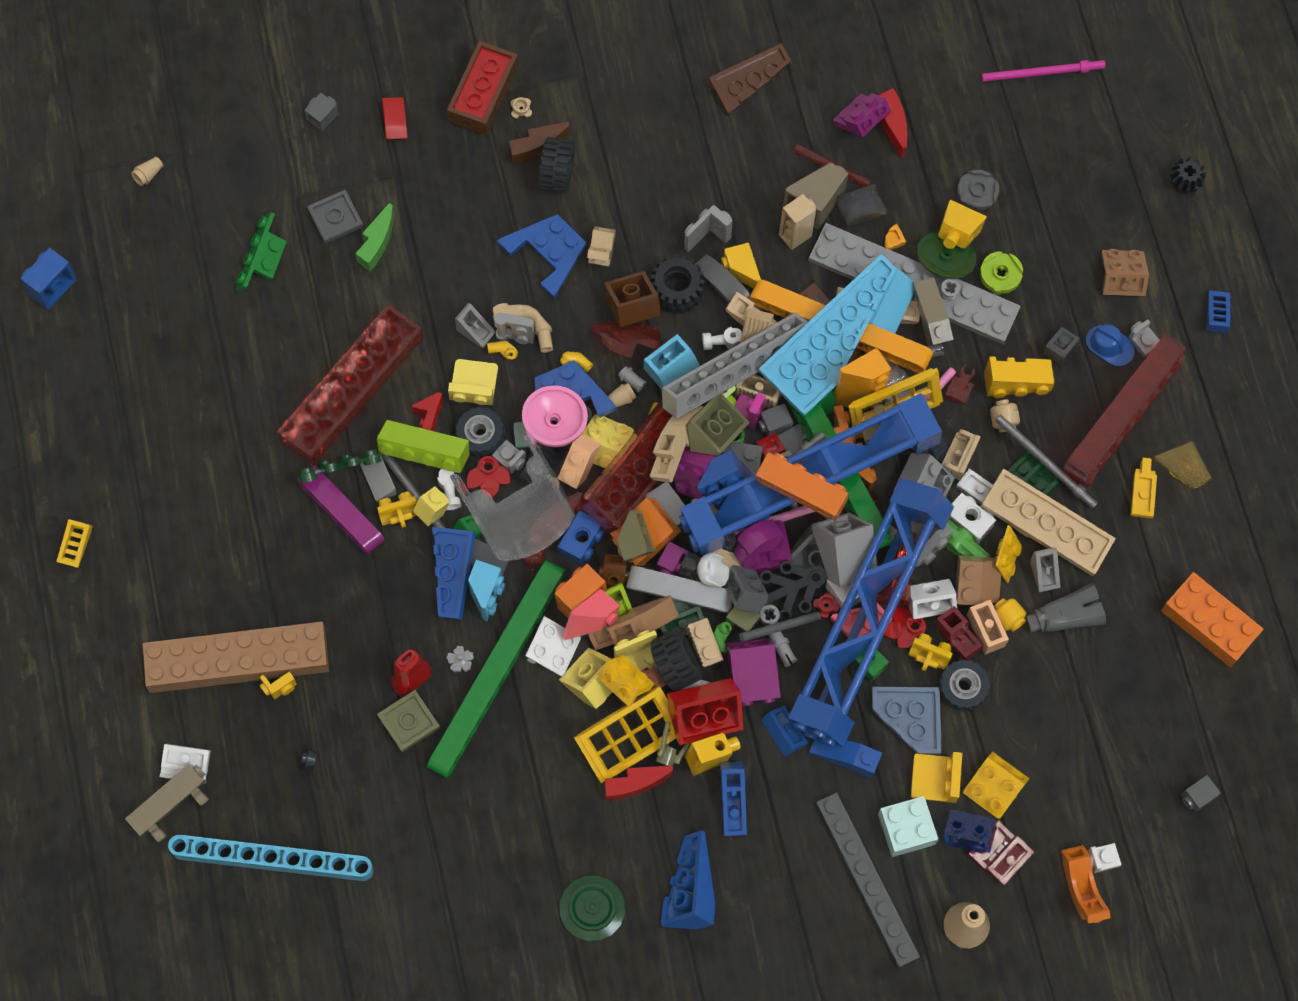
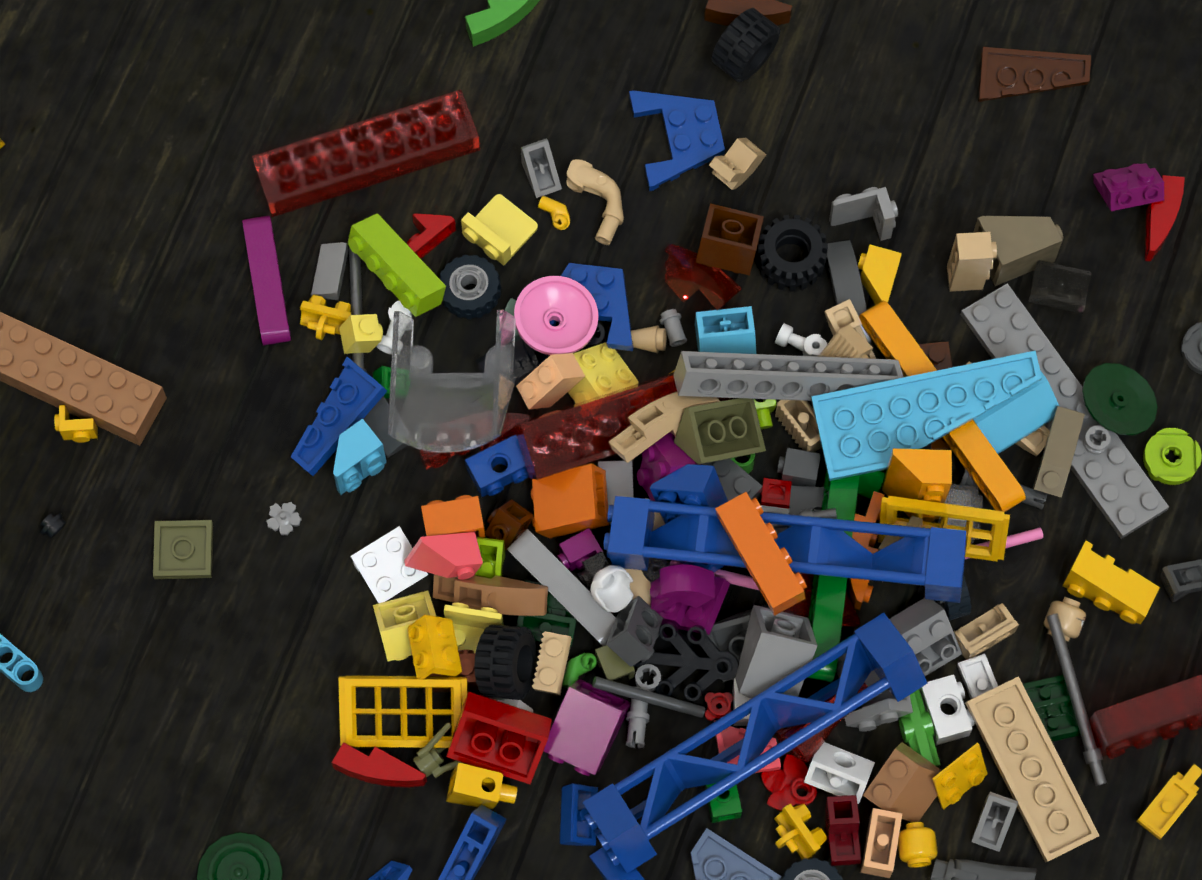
camera: 35 degrees right, 0 degrees up
dark green plant [298,449,382,483] -> none
red piece [391,649,432,696] -> none
green beam [427,560,566,778] -> none
red plate [467,456,510,499] -> none
light grey bracket [492,440,526,474] -> none
light grey plate [494,313,535,344] -> none
yellow arm [560,351,593,372] -> none
olive slope [617,510,656,561] -> none
dark pink slope [734,393,766,430] -> none
clear red bar [794,144,872,188] -> none
light orange tile [884,224,906,250] -> none
yellow torso [938,200,987,249] -> none
clear red plate [945,365,975,405] -> none

